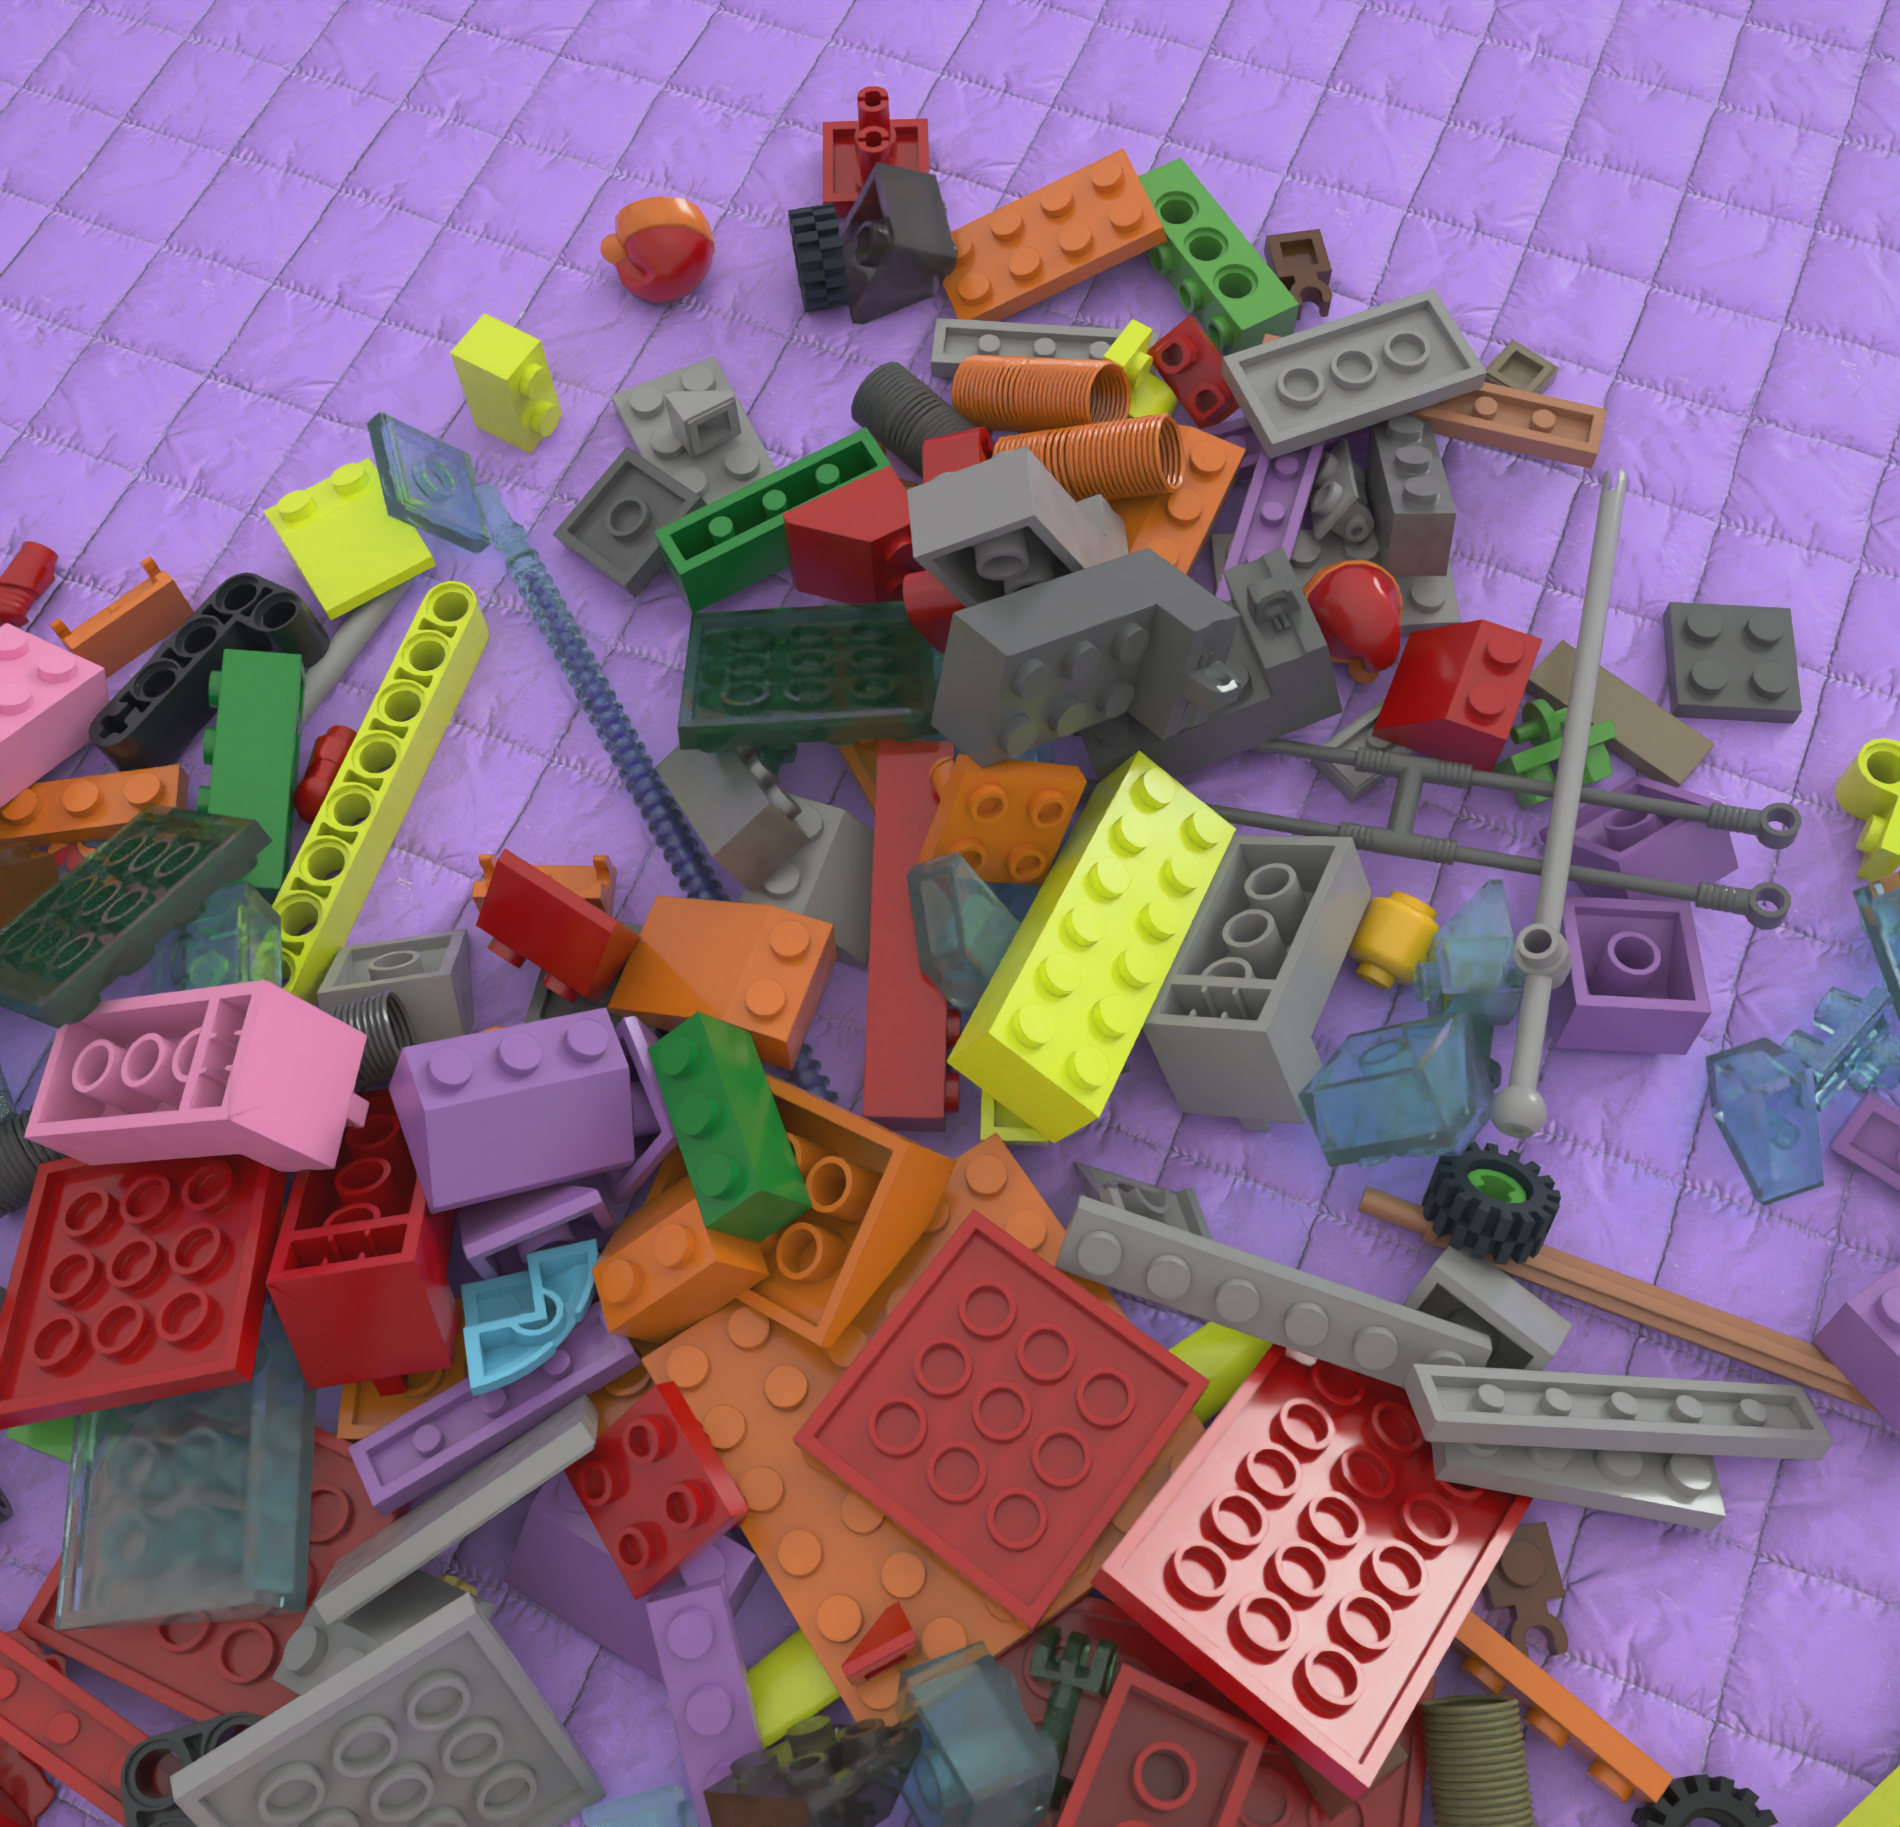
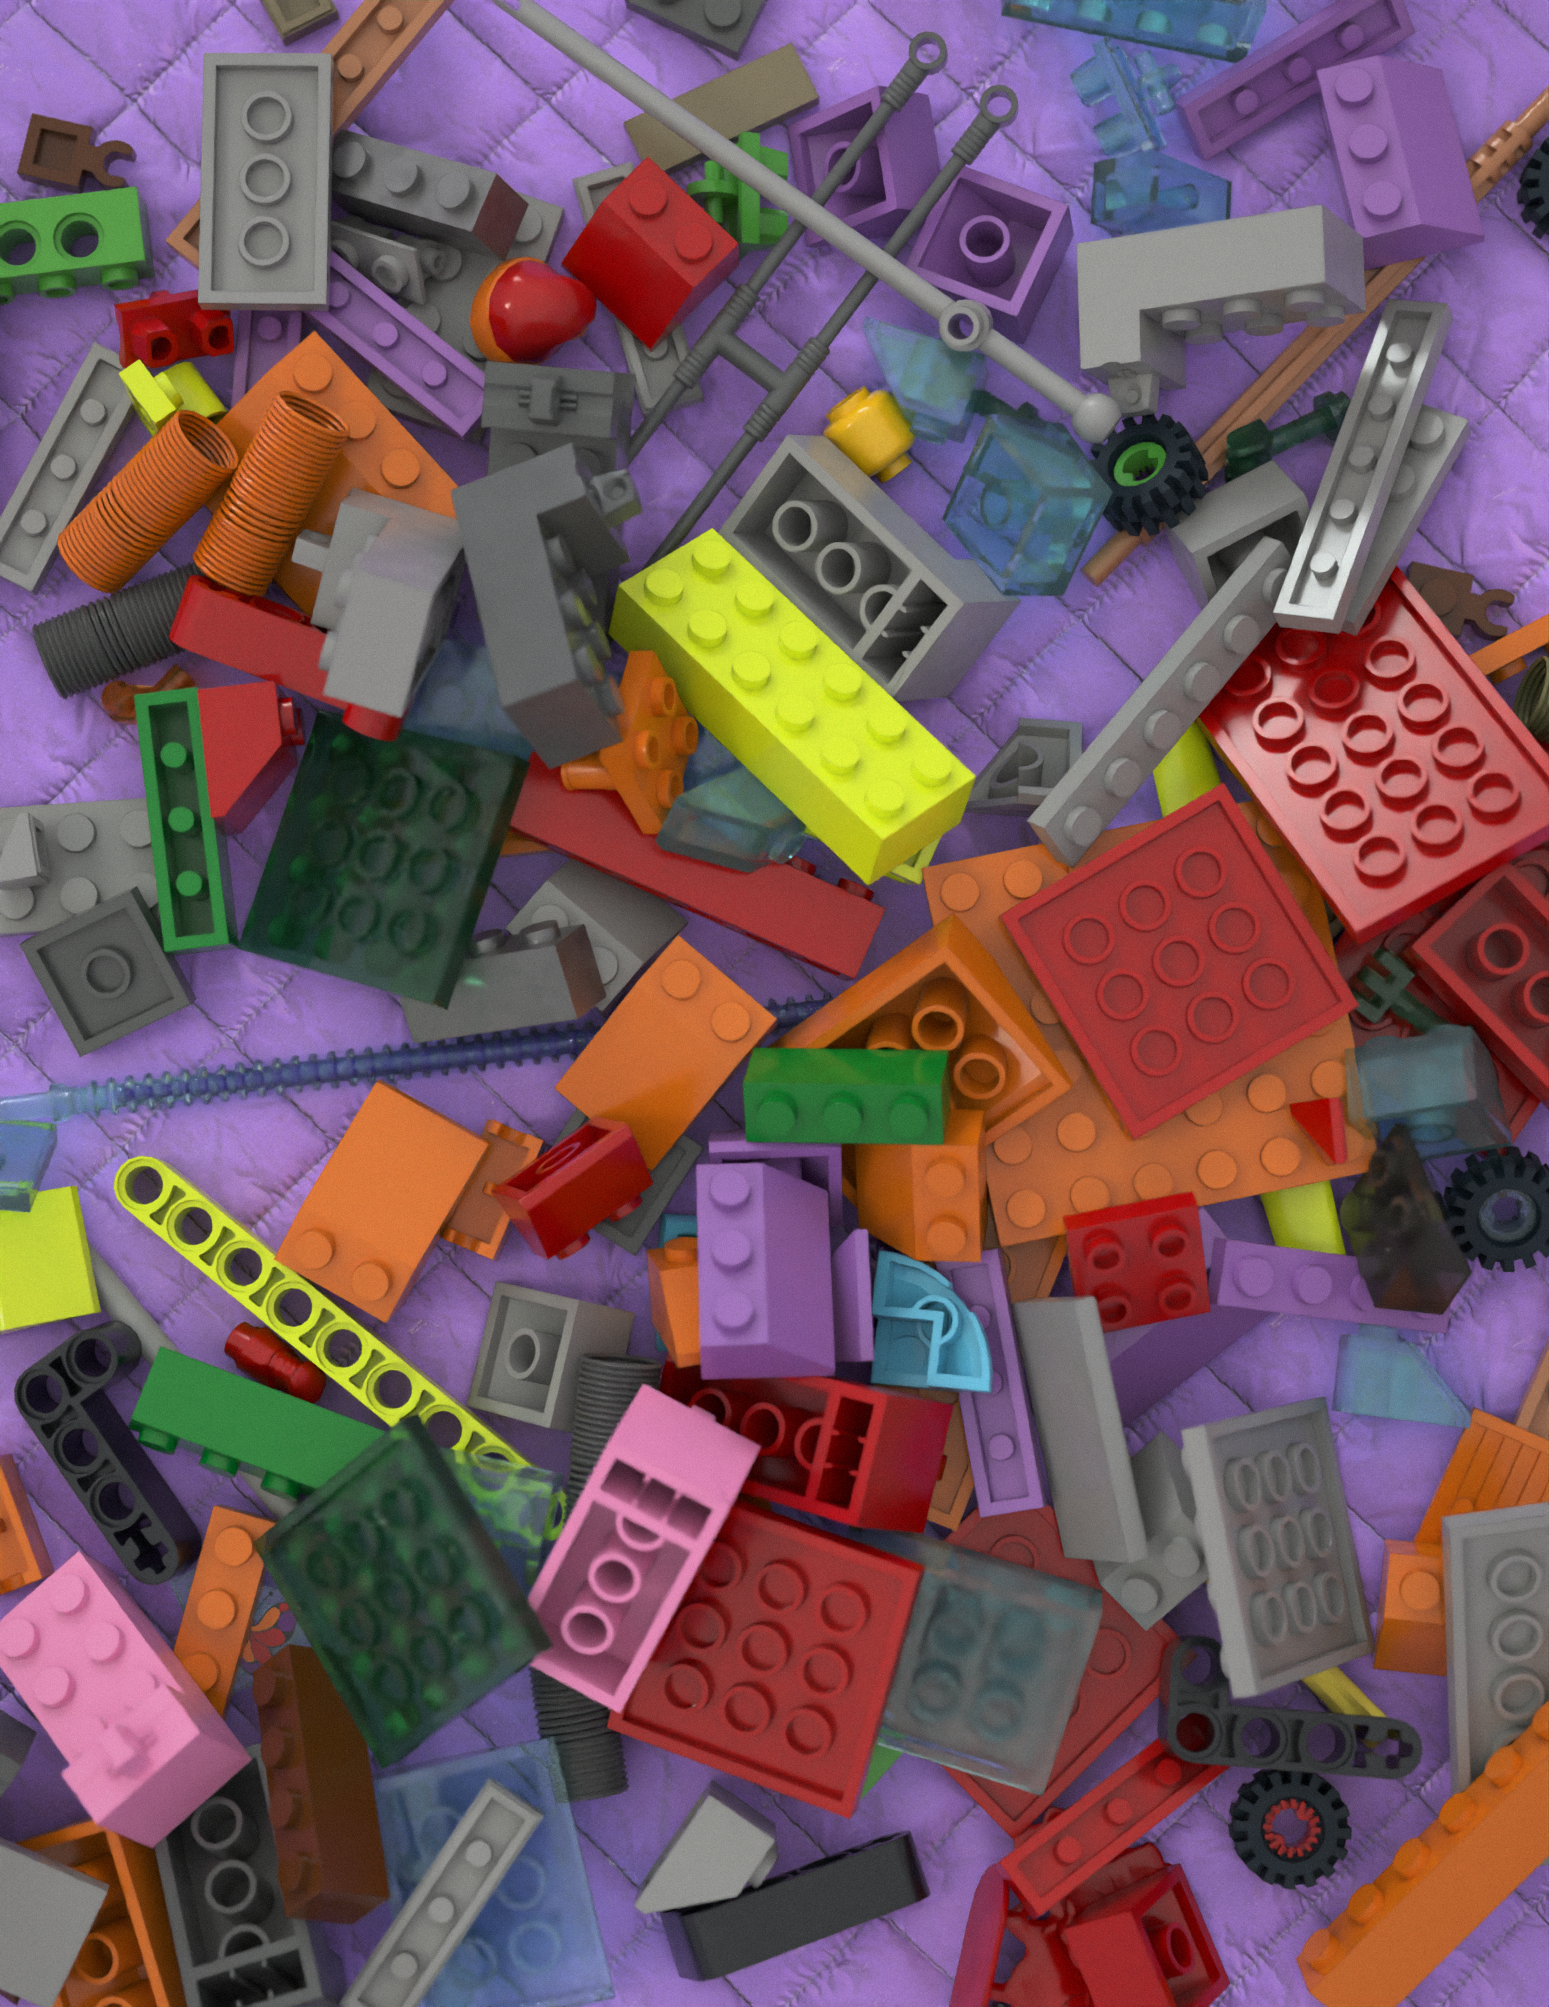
camera: 70 degrees left, 20 degrees up
none -> orange slope [274,1079,491,1323]
none -> light grey hinge [1076,204,1366,418]
none -> clear green hinge [1224,391,1351,483]

